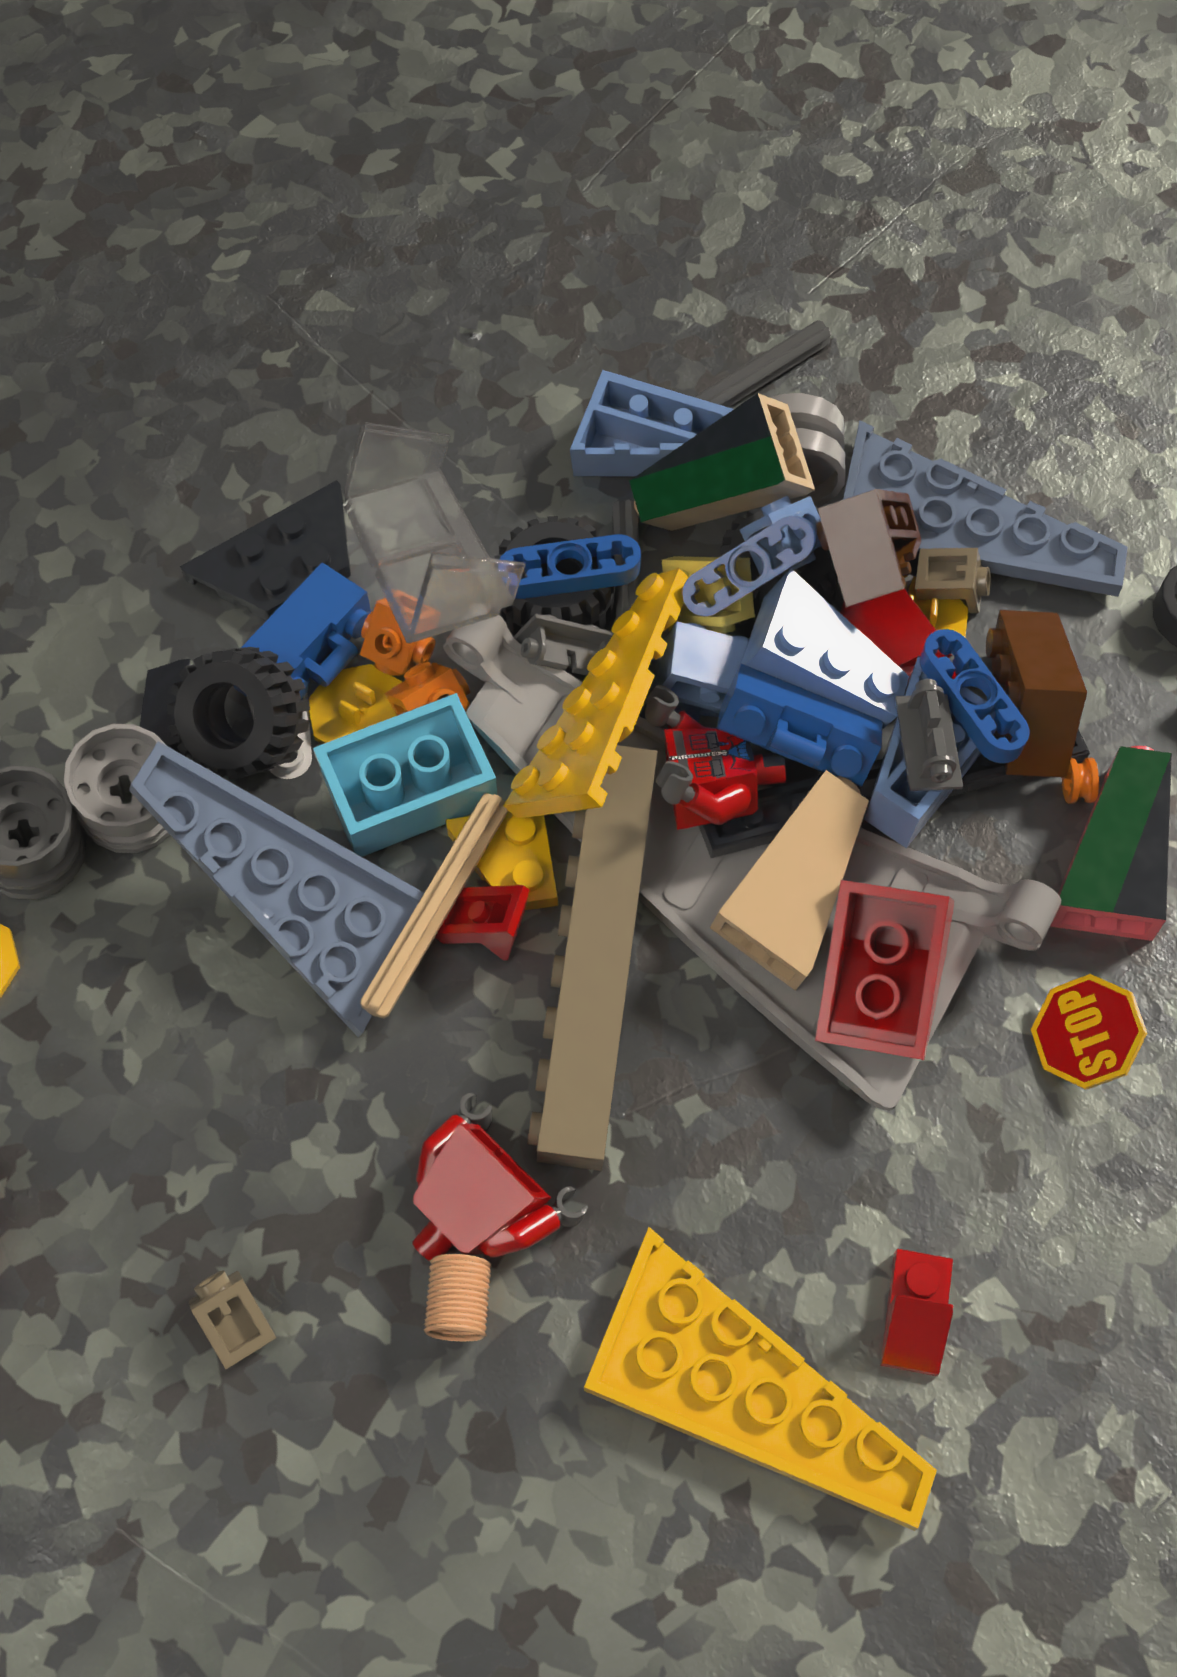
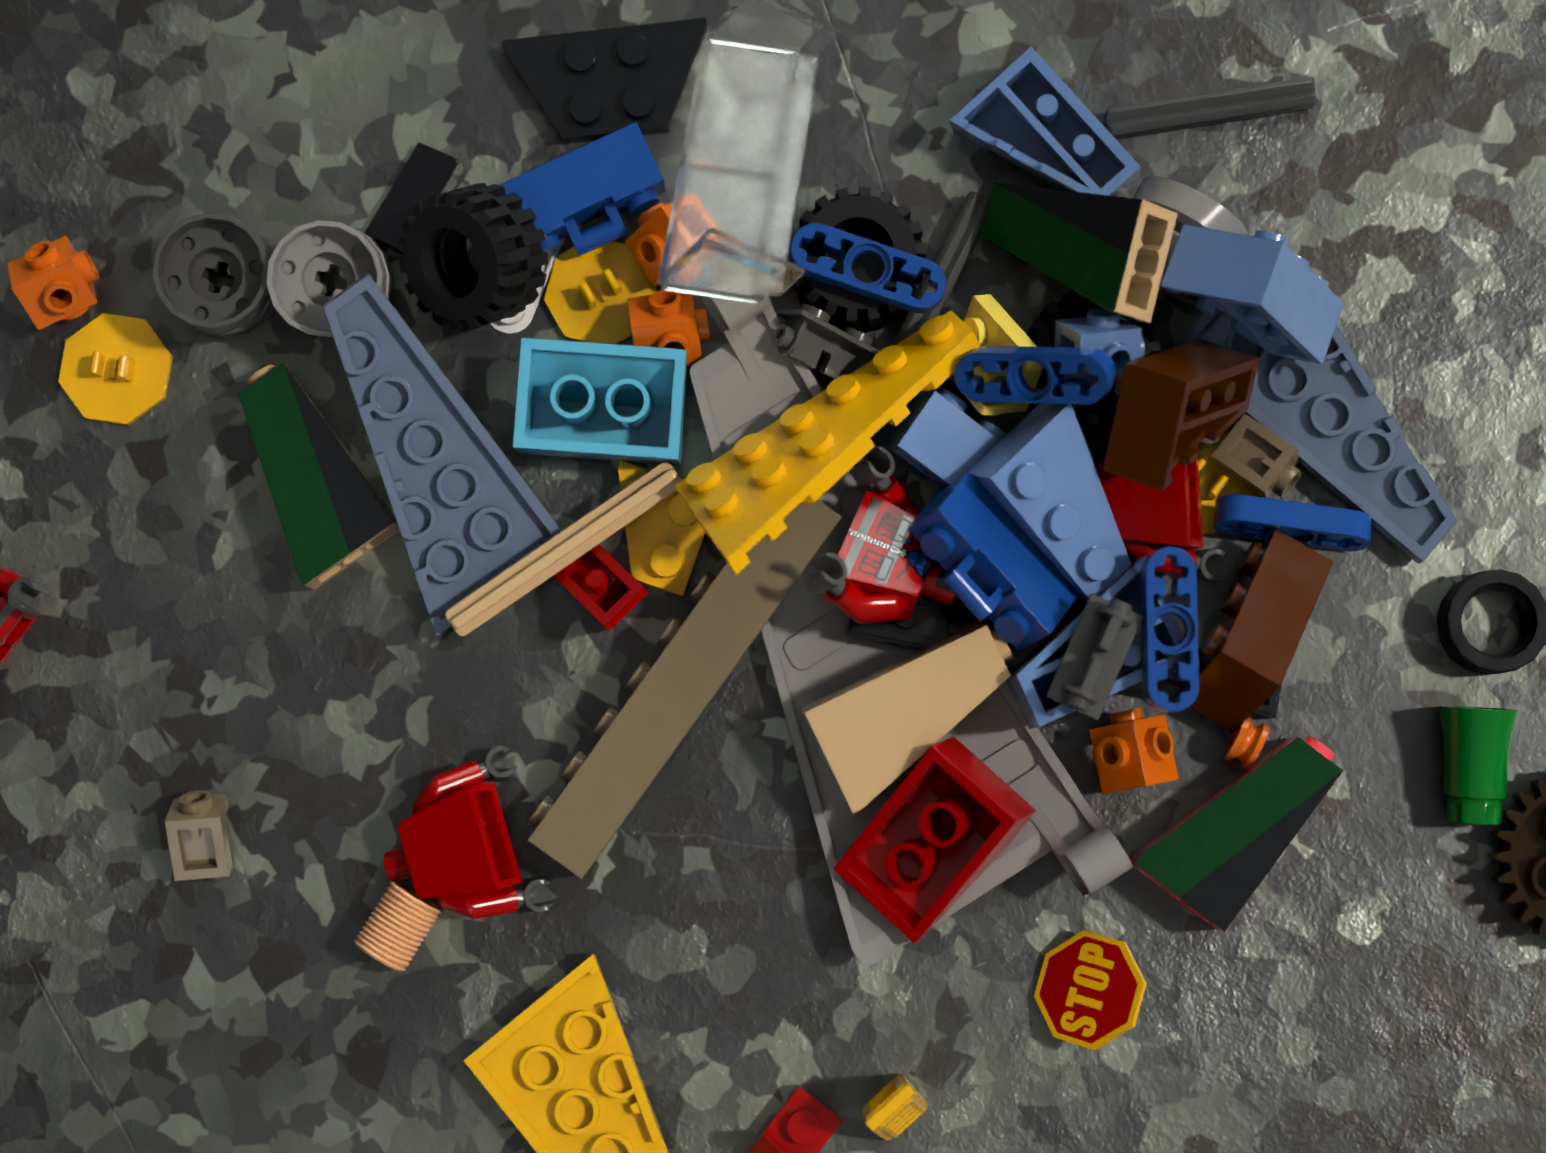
camera: 30 degrees right, 20 degrees up
none -> dark green slope [238,362,400,590]
none -> yellow slope [862,1074,928,1141]
none -> orange brick [1089,708,1179,794]
none -> medium blue wedge [1161,224,1344,364]
none -> blue beam [1213,494,1372,551]

